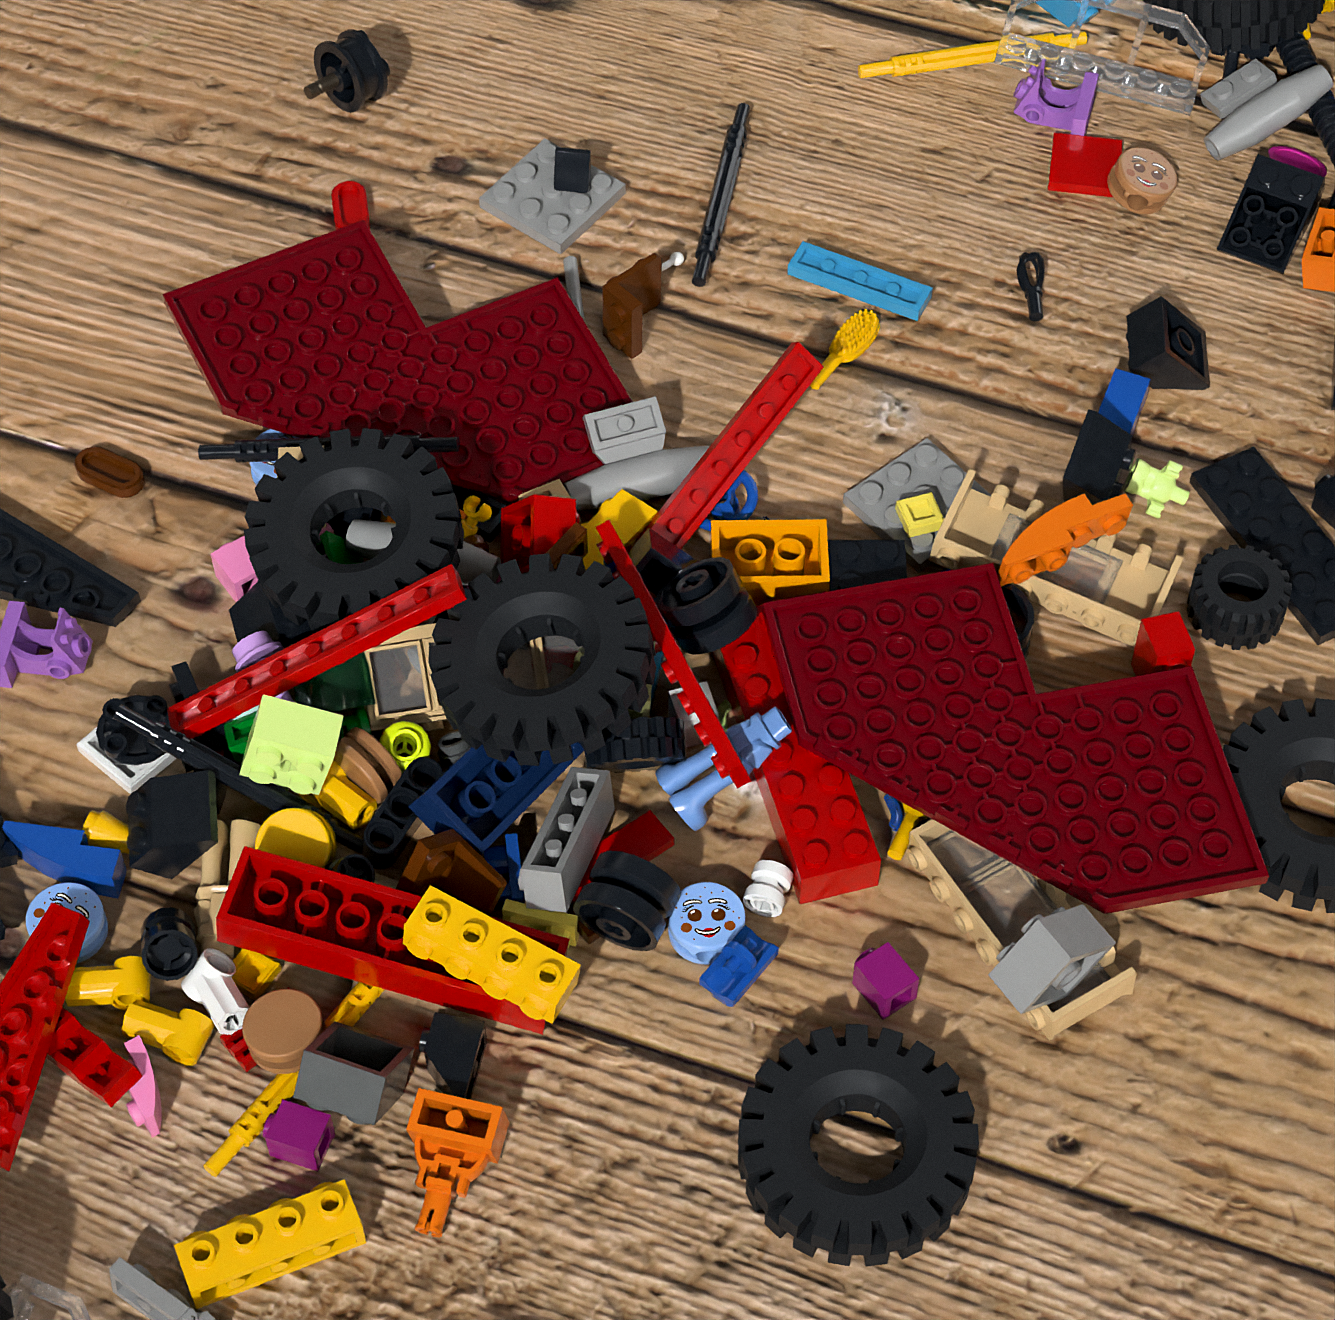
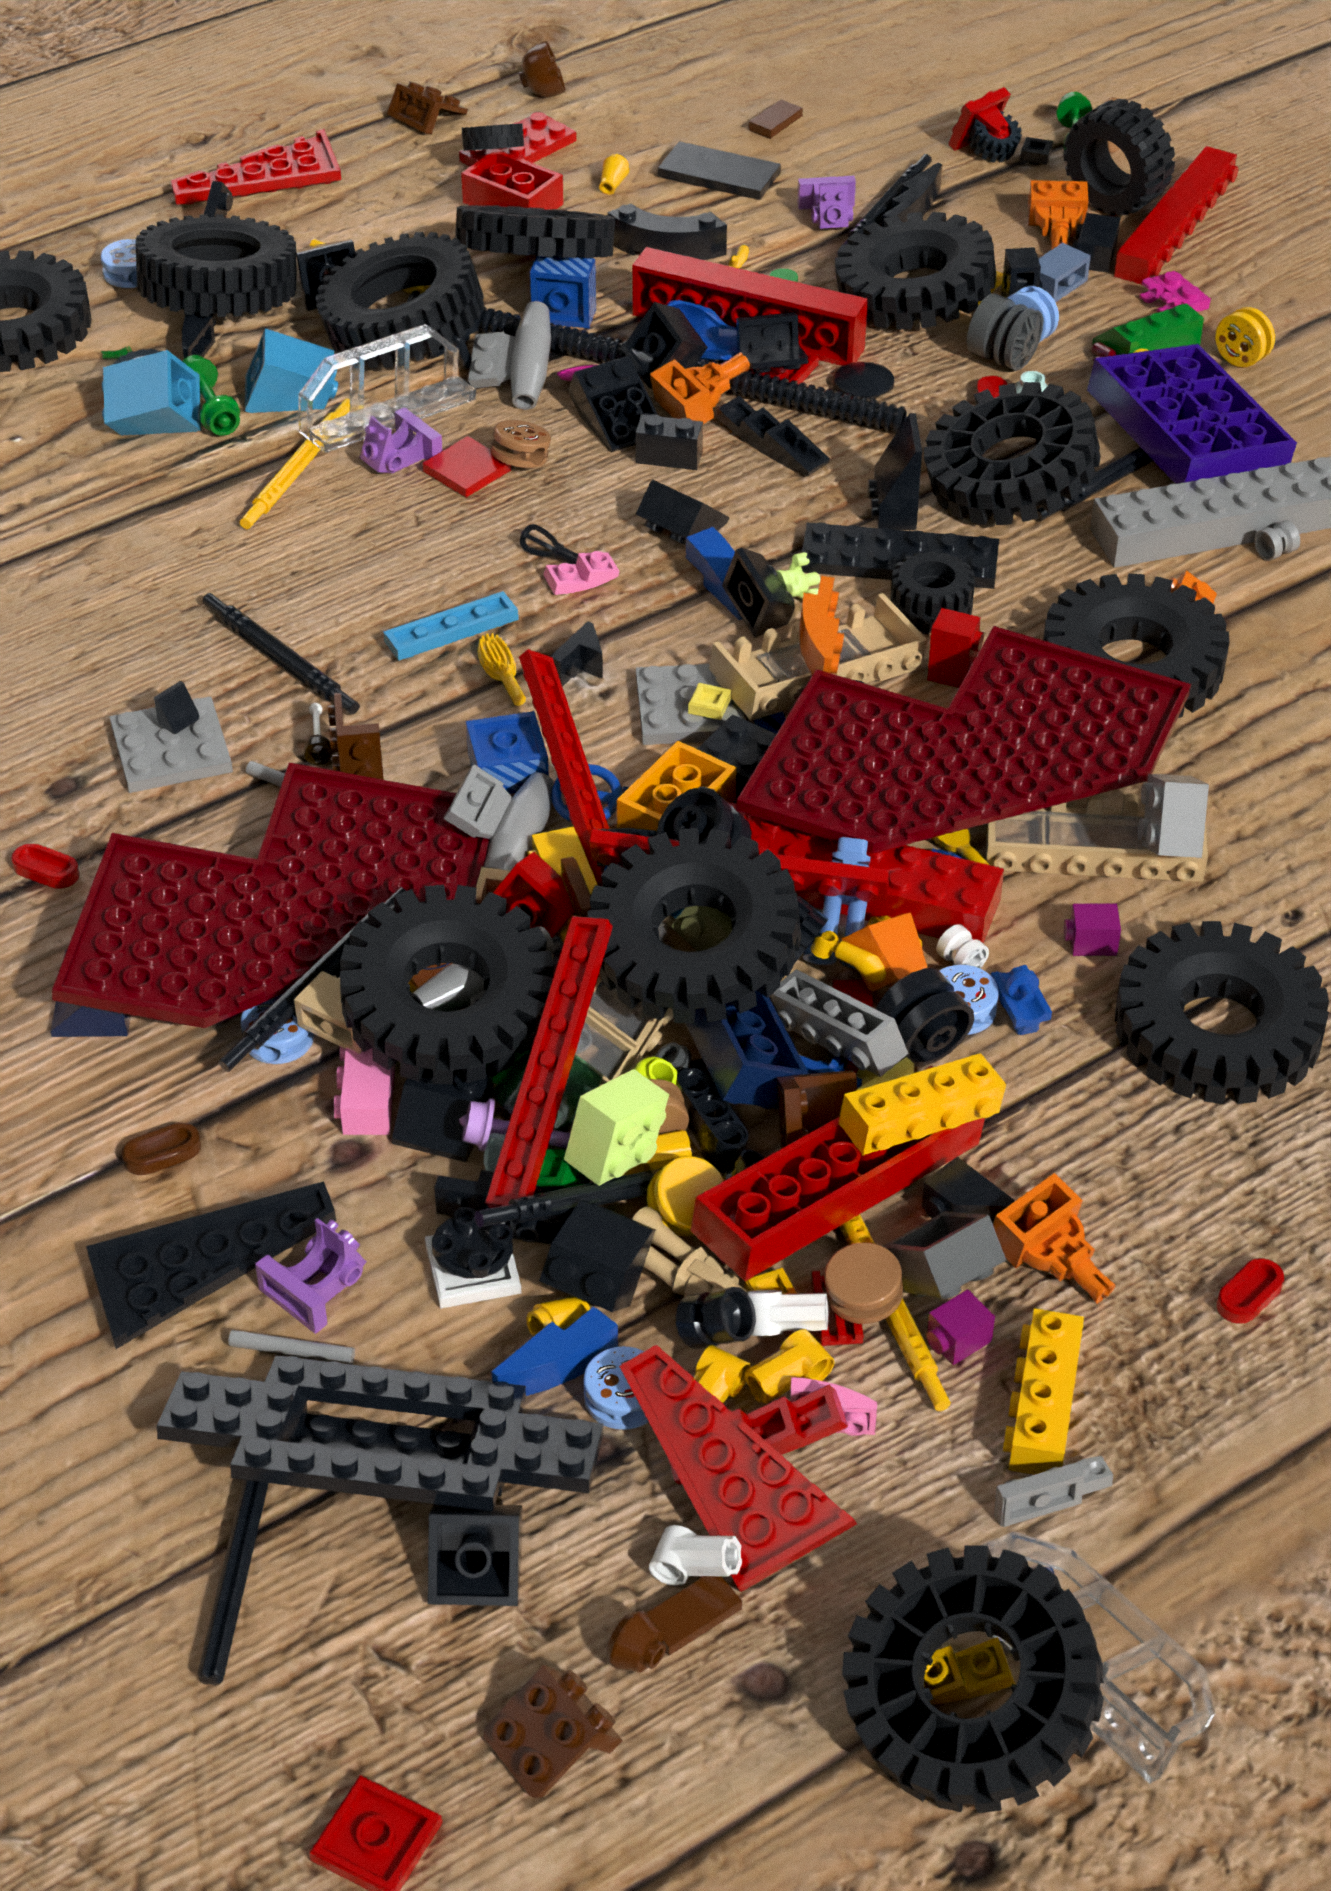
camera: 55 degrees left, 10 degrees down
none -> blue container [466,711,549,794]
none -> bright pink slope [543,551,620,595]
none -> black slope [550,621,603,687]
none -> black brick [636,415,703,470]
none -> orange torso [810,912,927,992]

